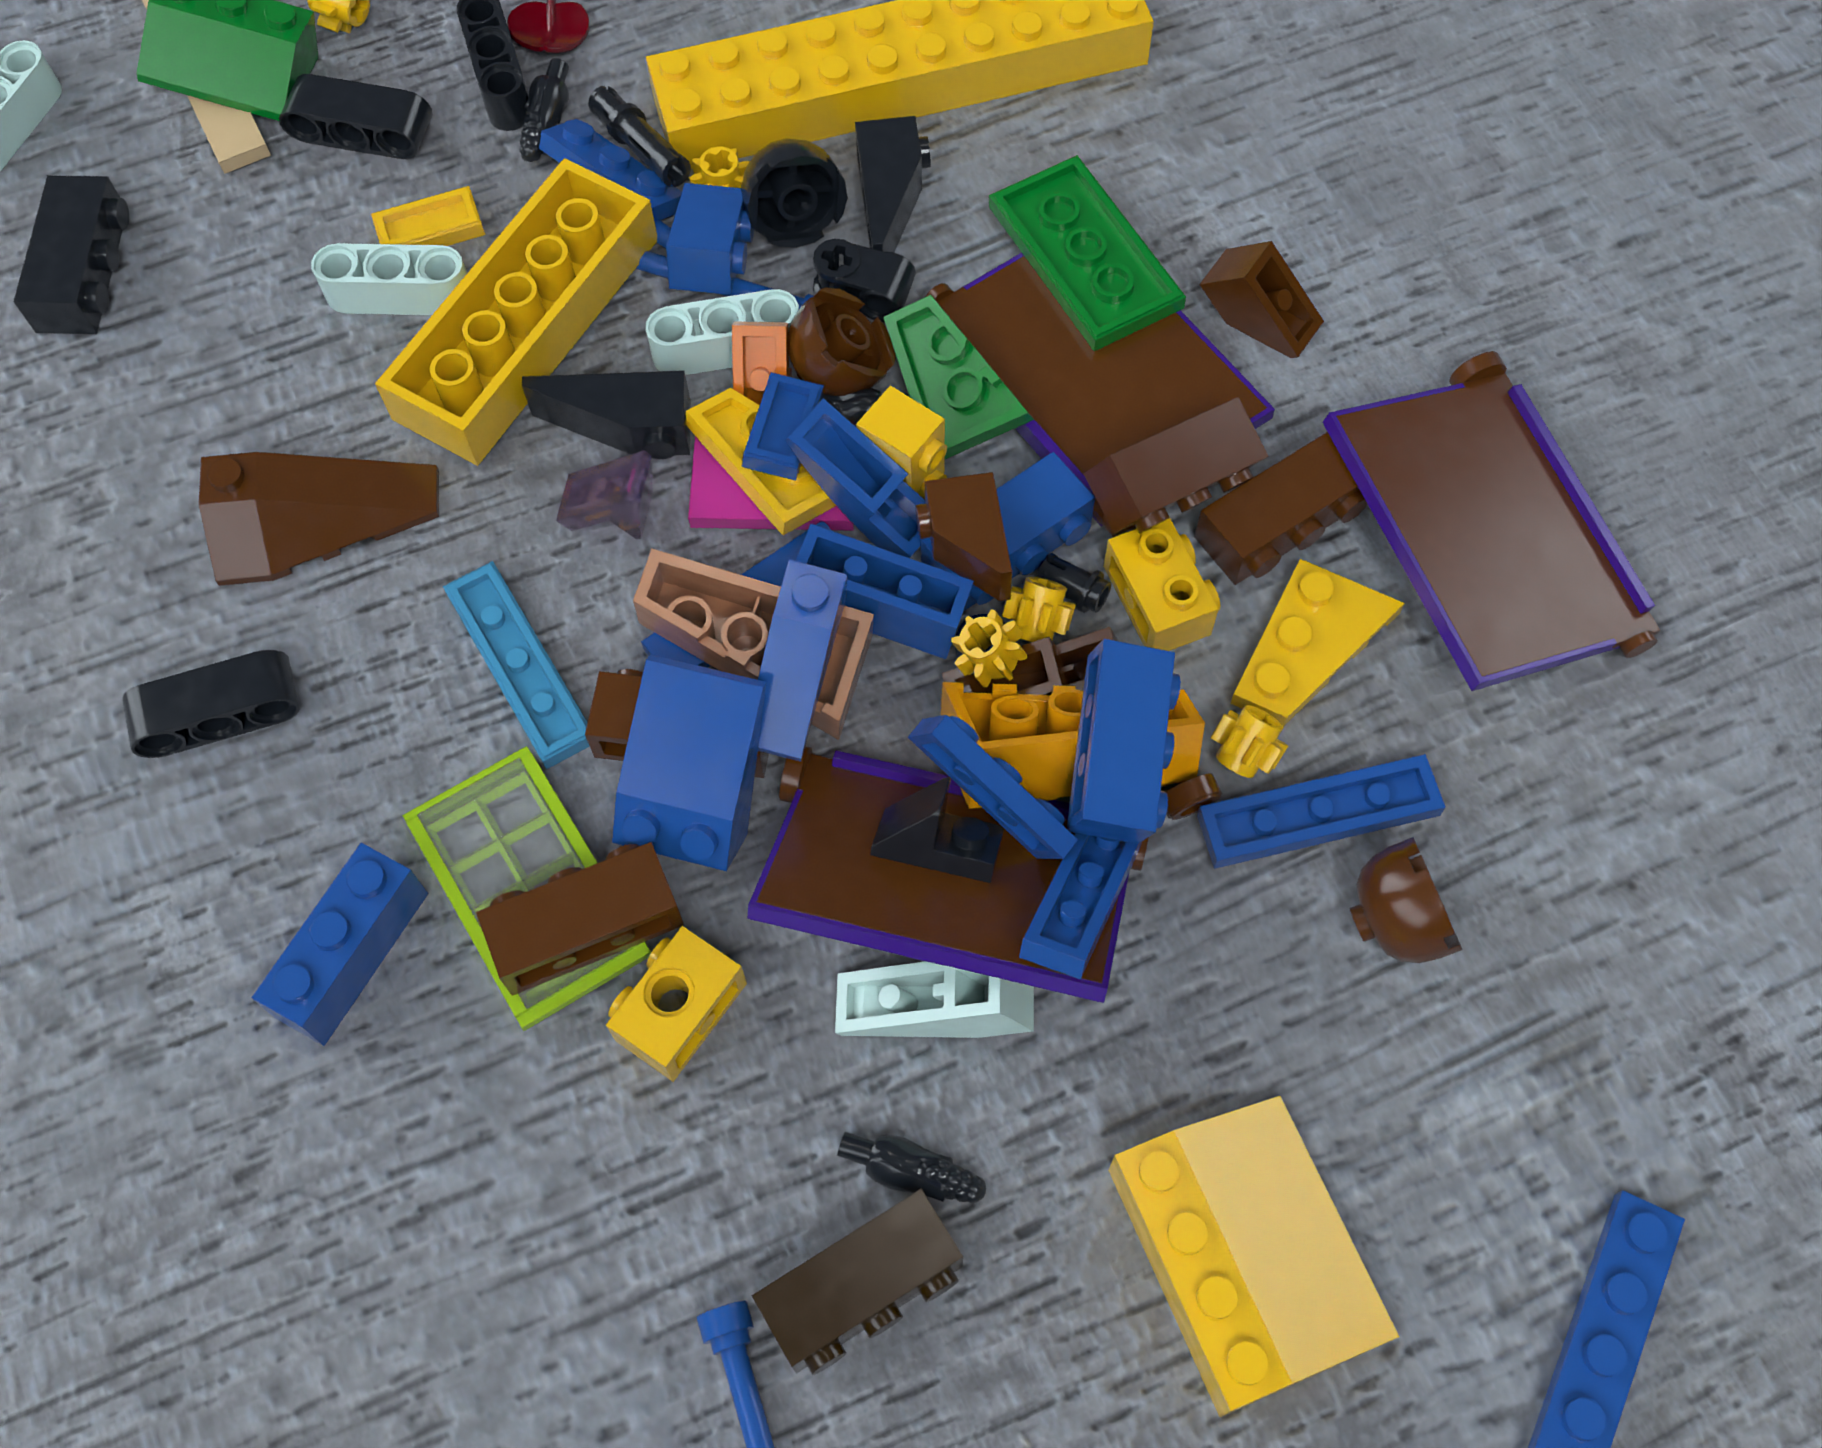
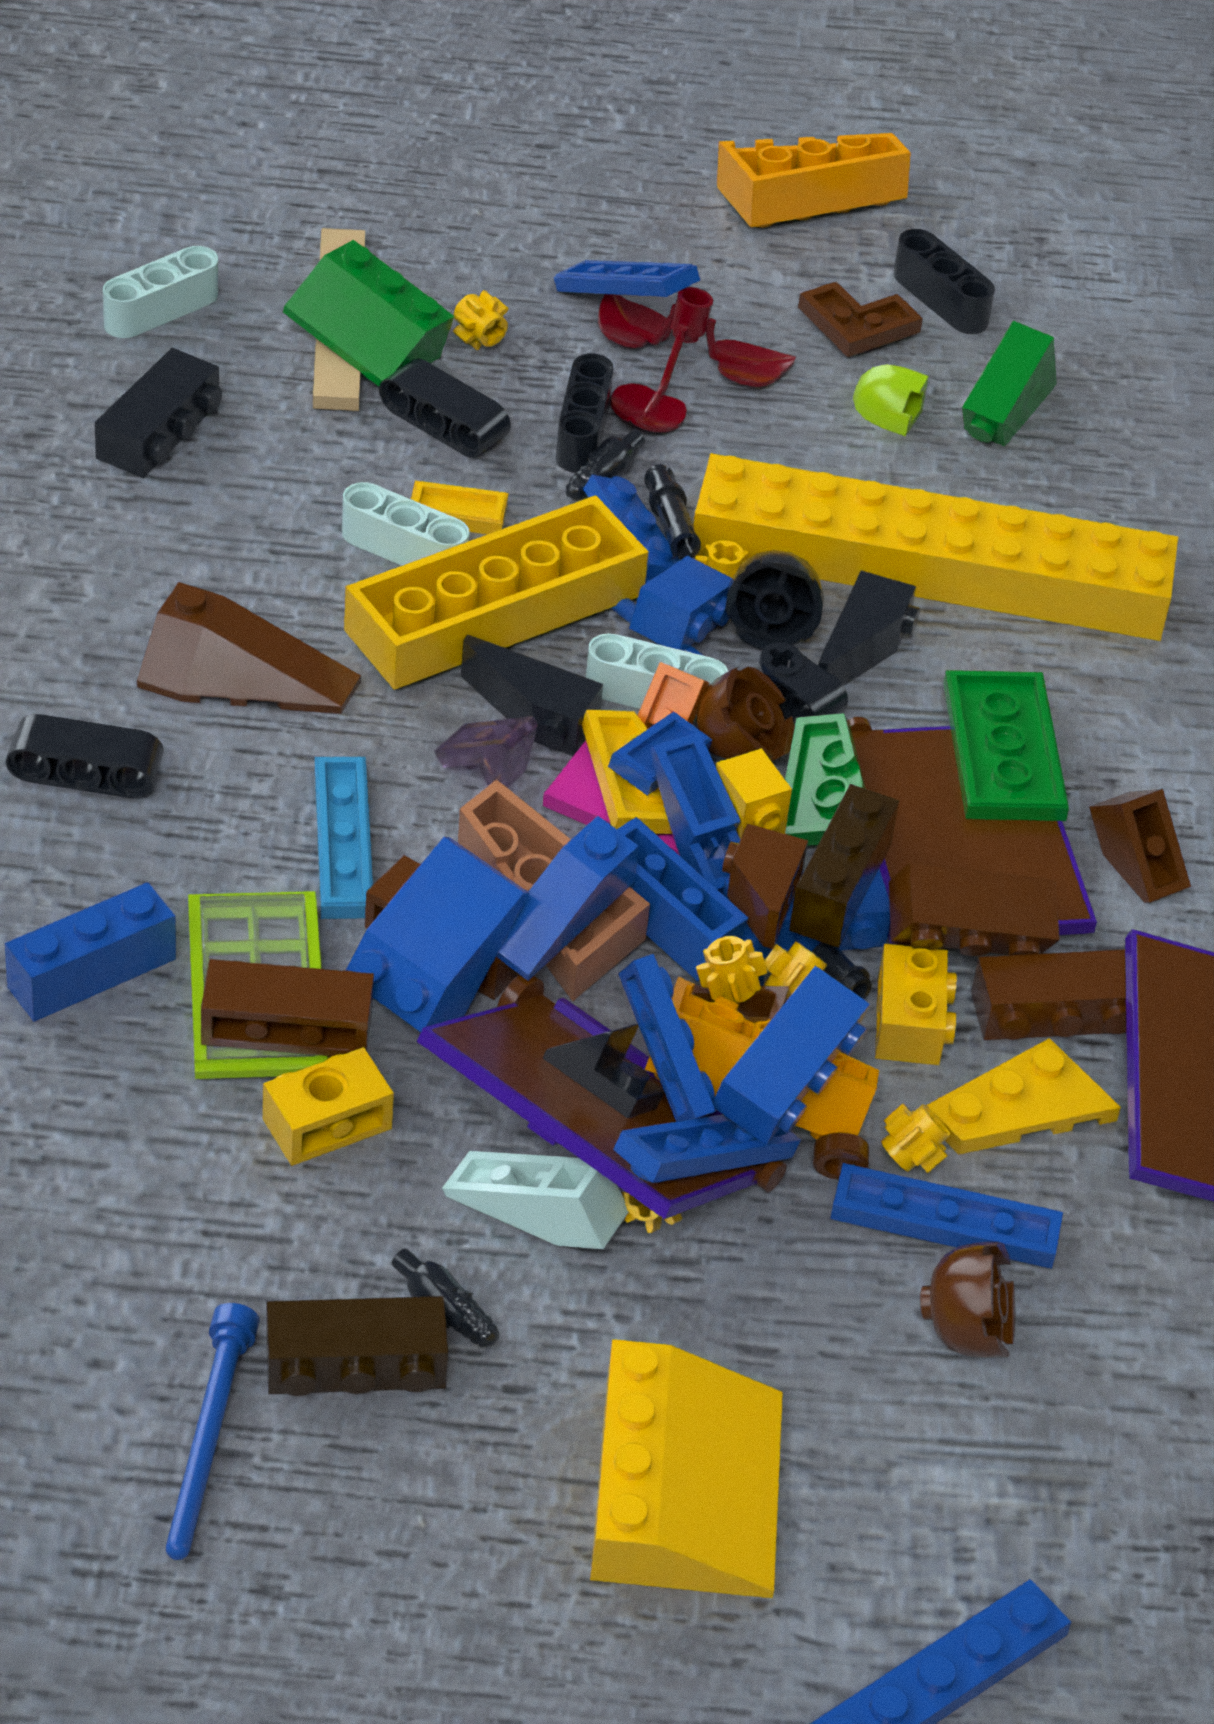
camera: 20 degrees right, 20 degrees down
none -> dark brown brick [789,784,900,948]

